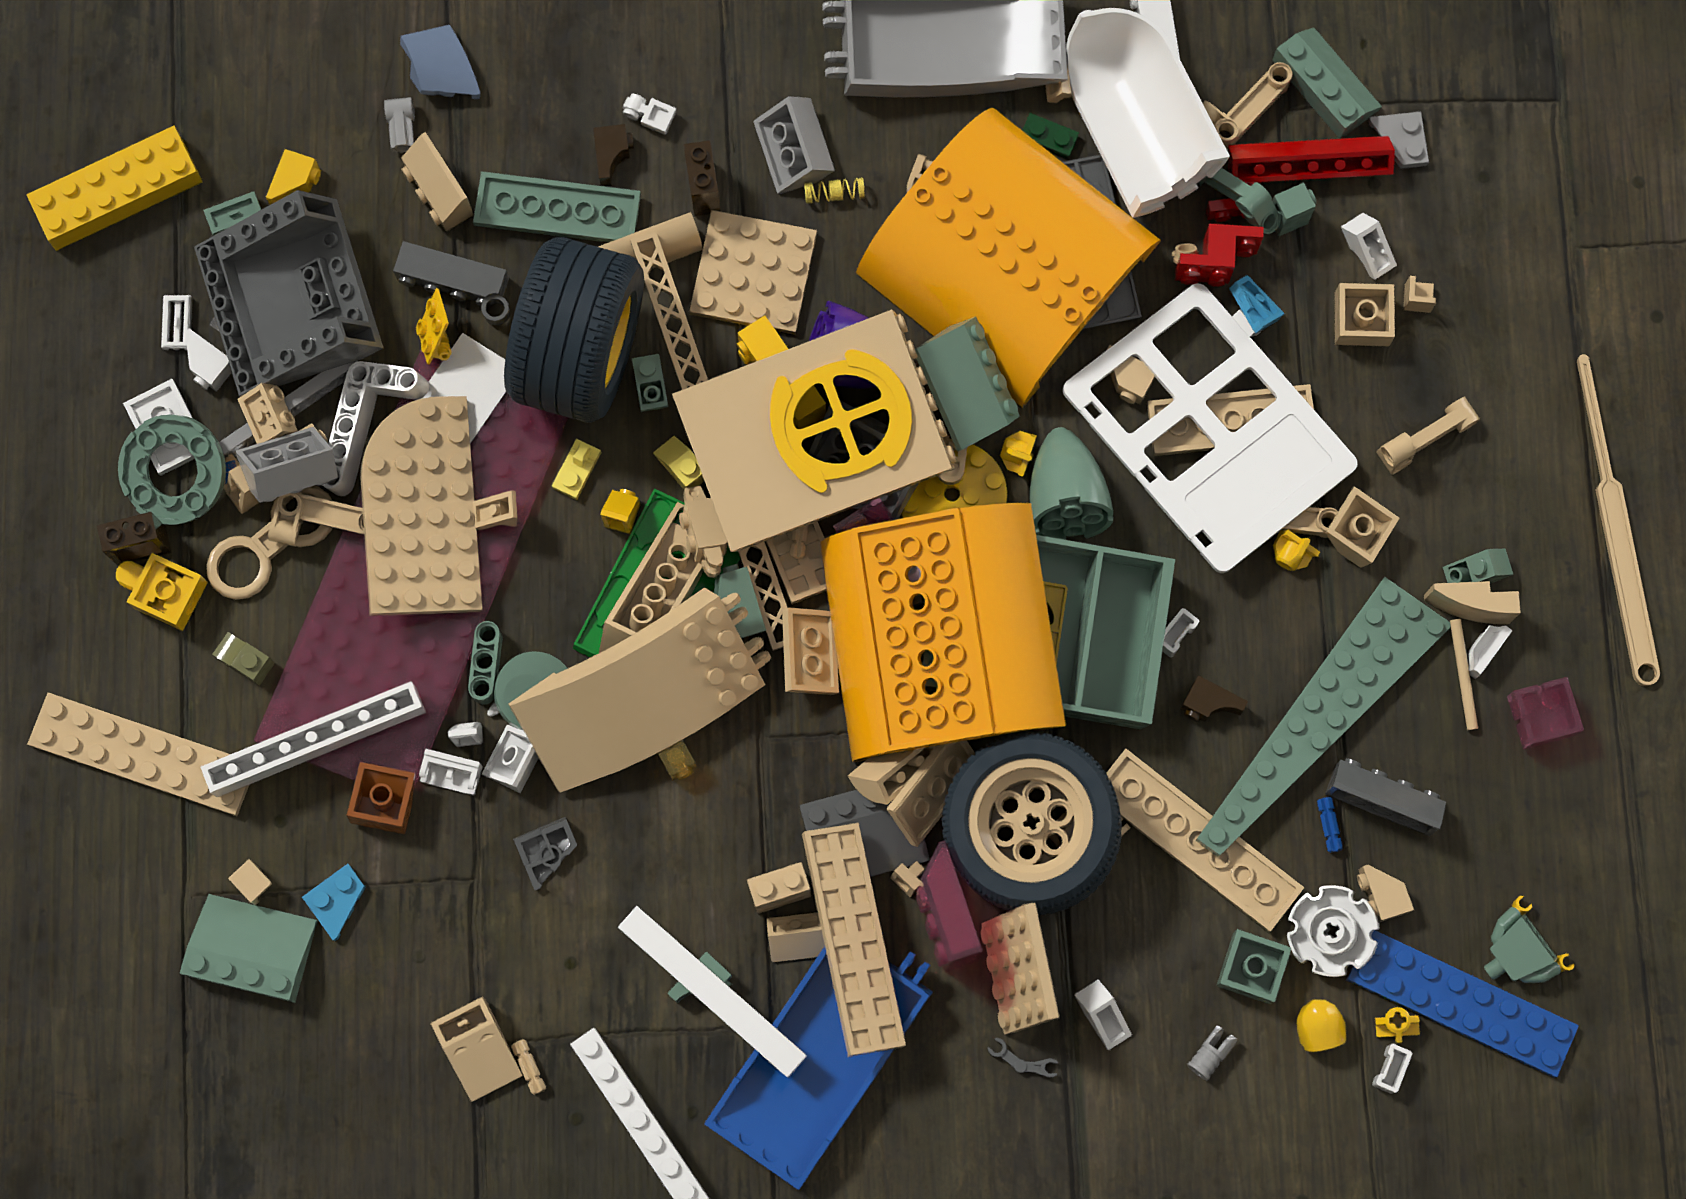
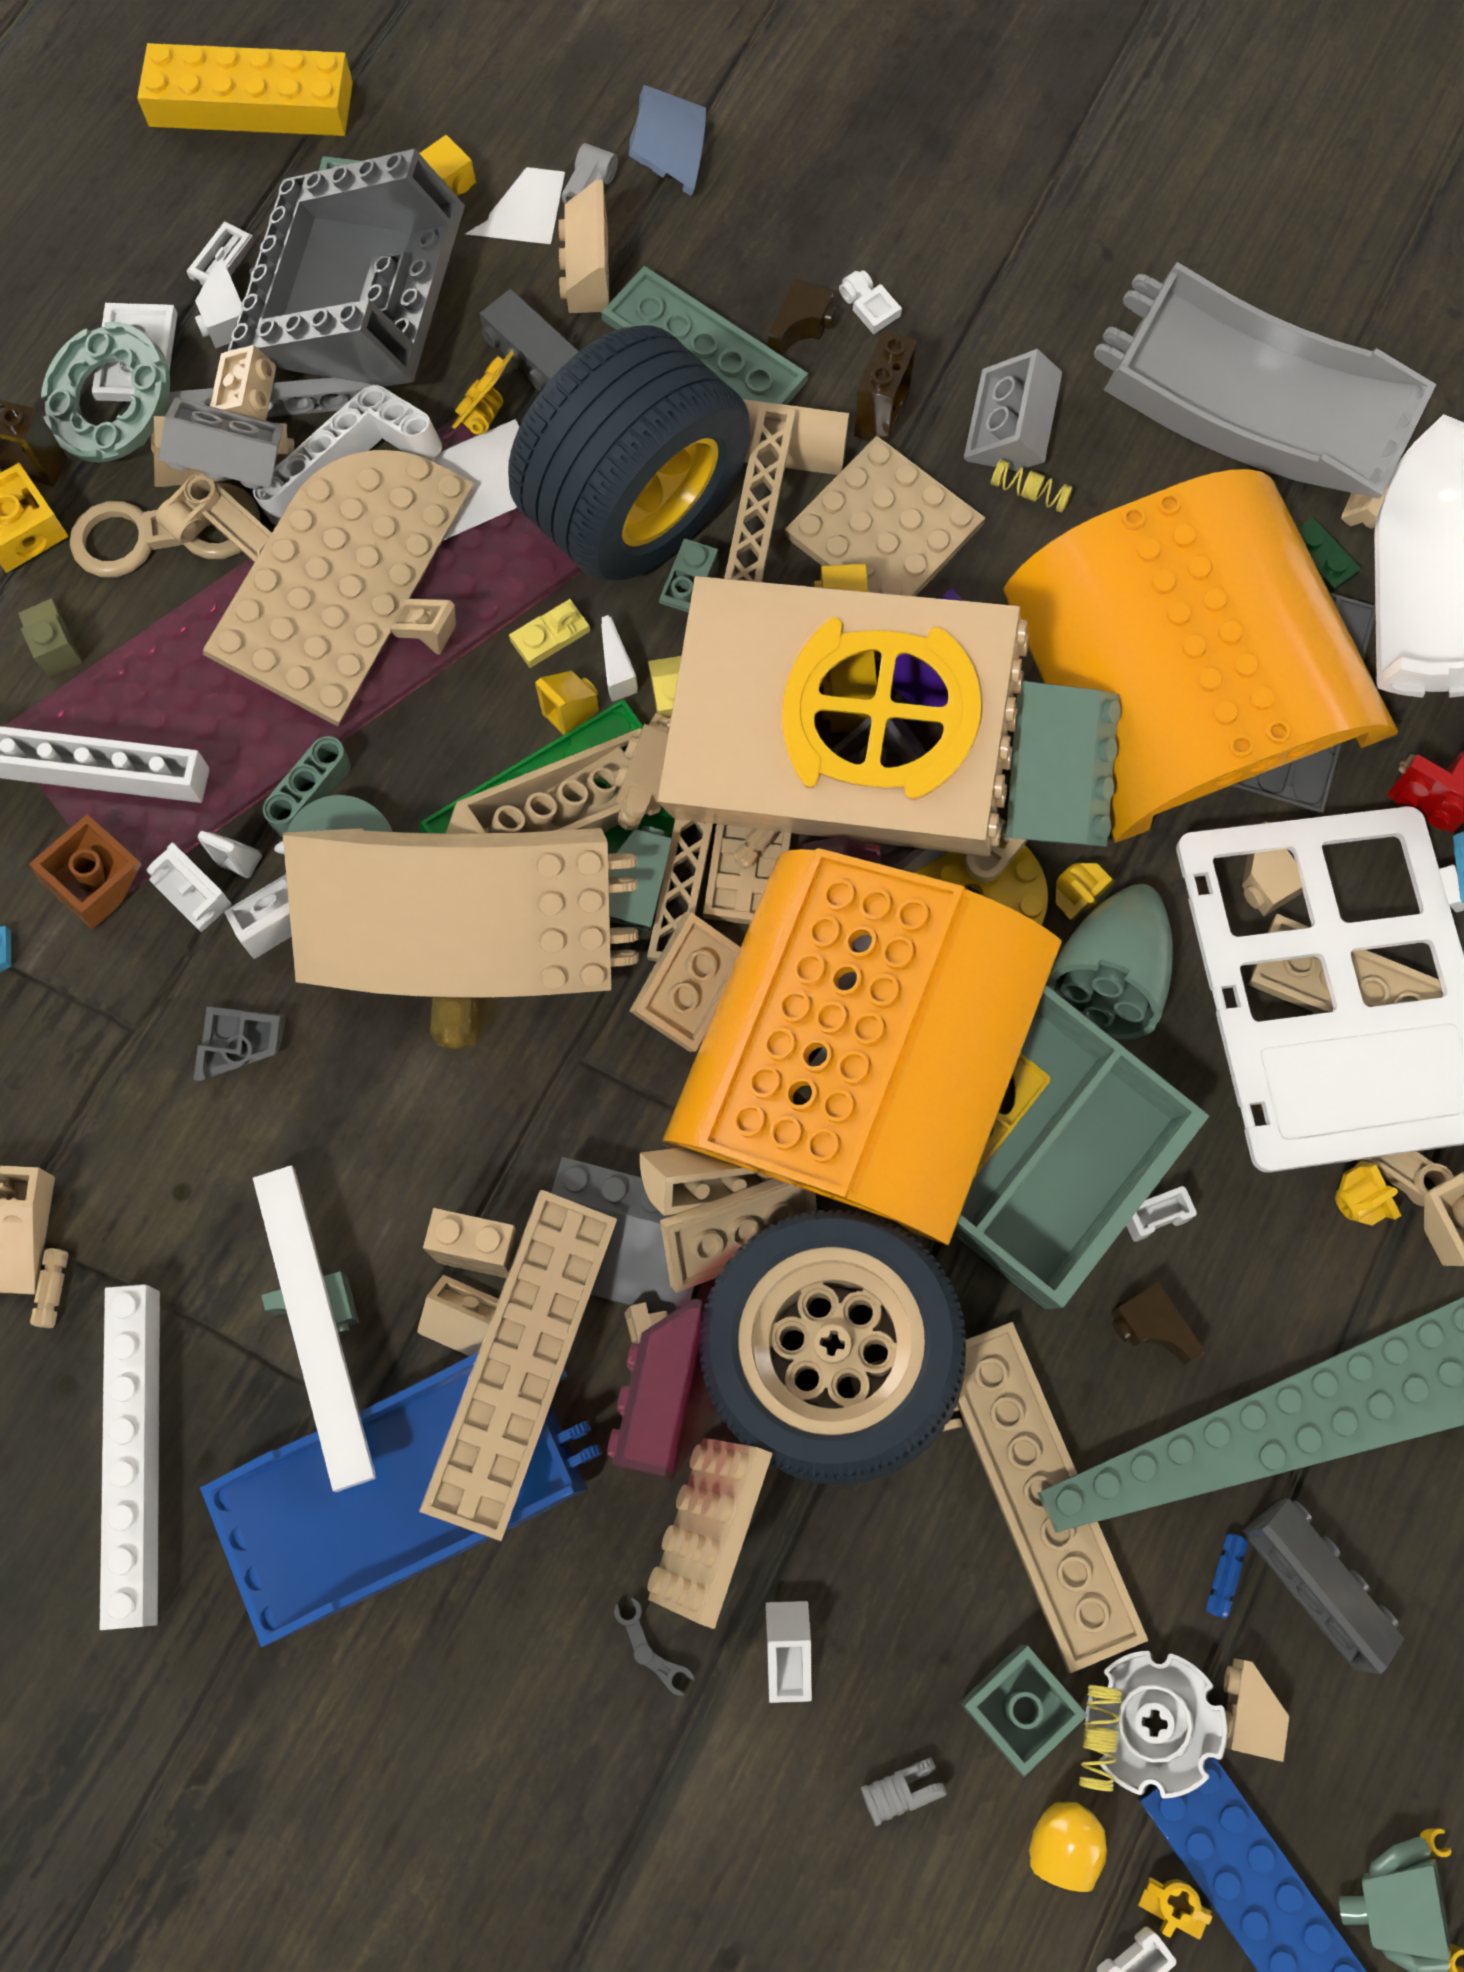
camera: 30 degrees right, 5 degrees down
none -> white sticker [466,167,565,244]
none -> white slope [601,615,638,701]
none -> light yellow piece [1079,1685,1122,1791]

